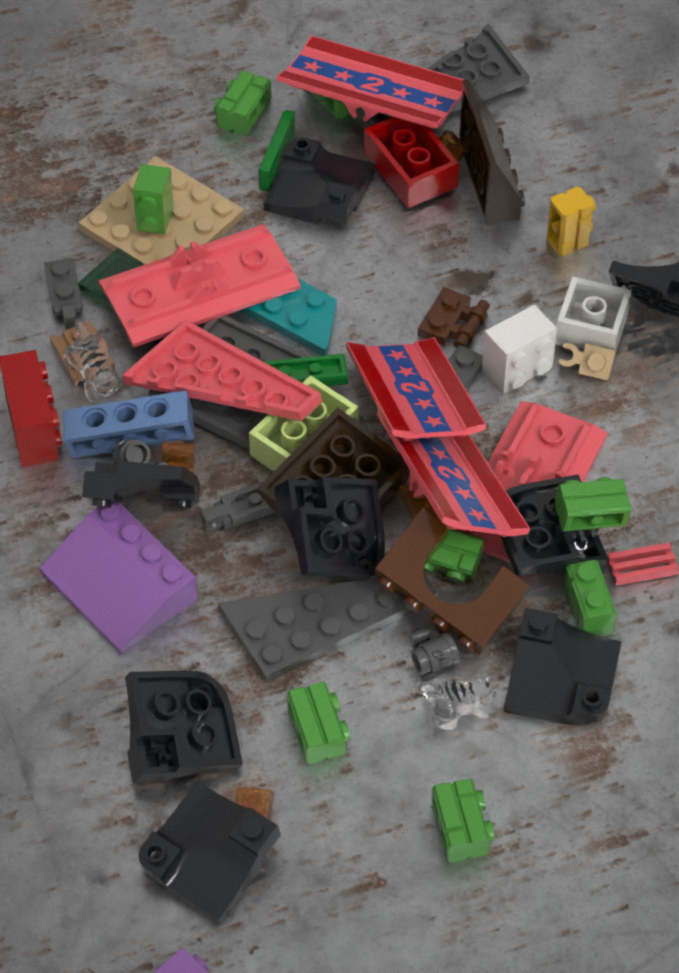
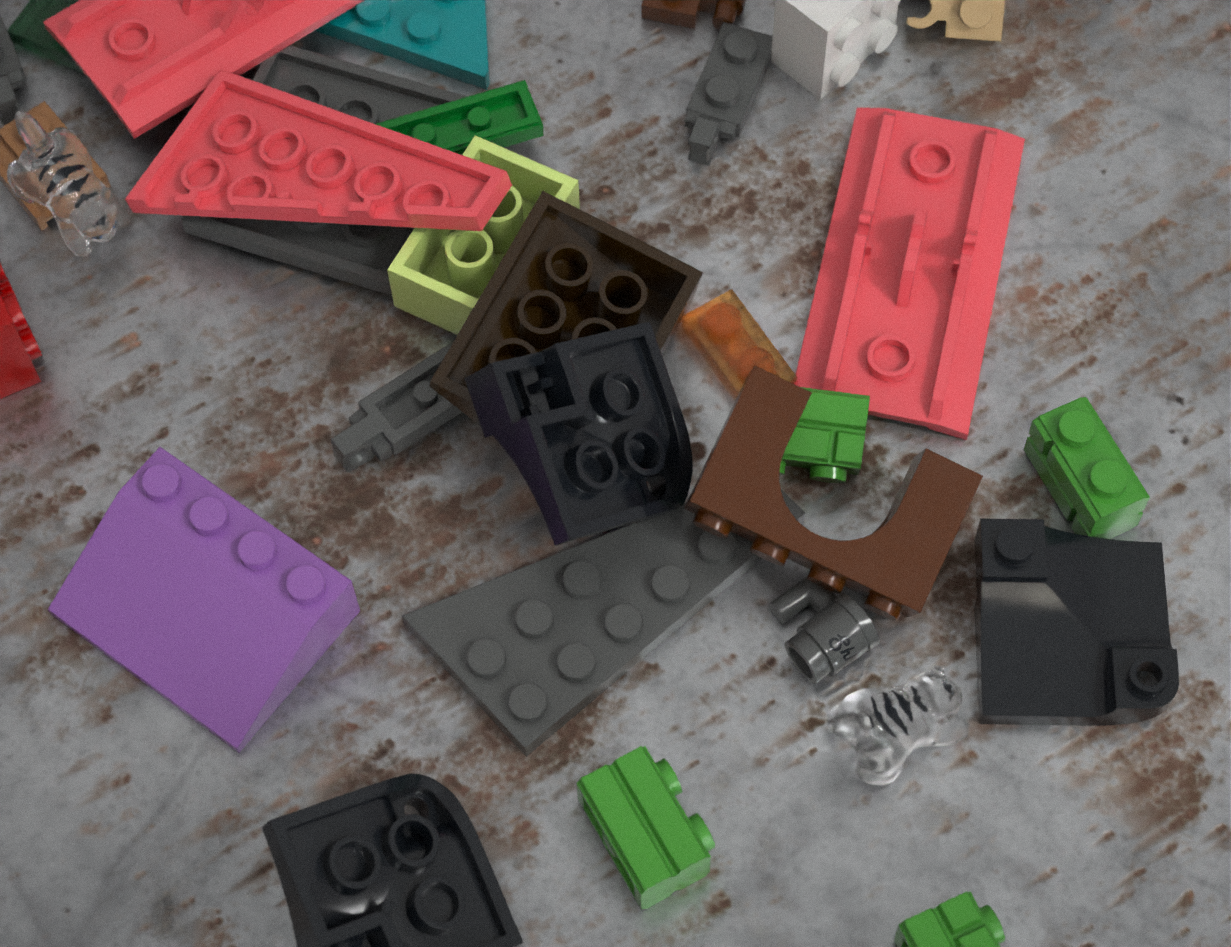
camera: 10 degrees left, 10 degrees up
medium blue brick [63,390,195,459] -> none
black slope [82,461,200,509] -> none
dark grey piece [112,439,168,465] -> none
clear orange plate [161,441,196,473] -> none
hinge [346,337,486,441] -> none
hinge [376,410,530,537] -> none
black slope [501,474,609,576] -> none
bright green brick [554,477,631,532] -> none
coral tile [607,542,679,586] -> none

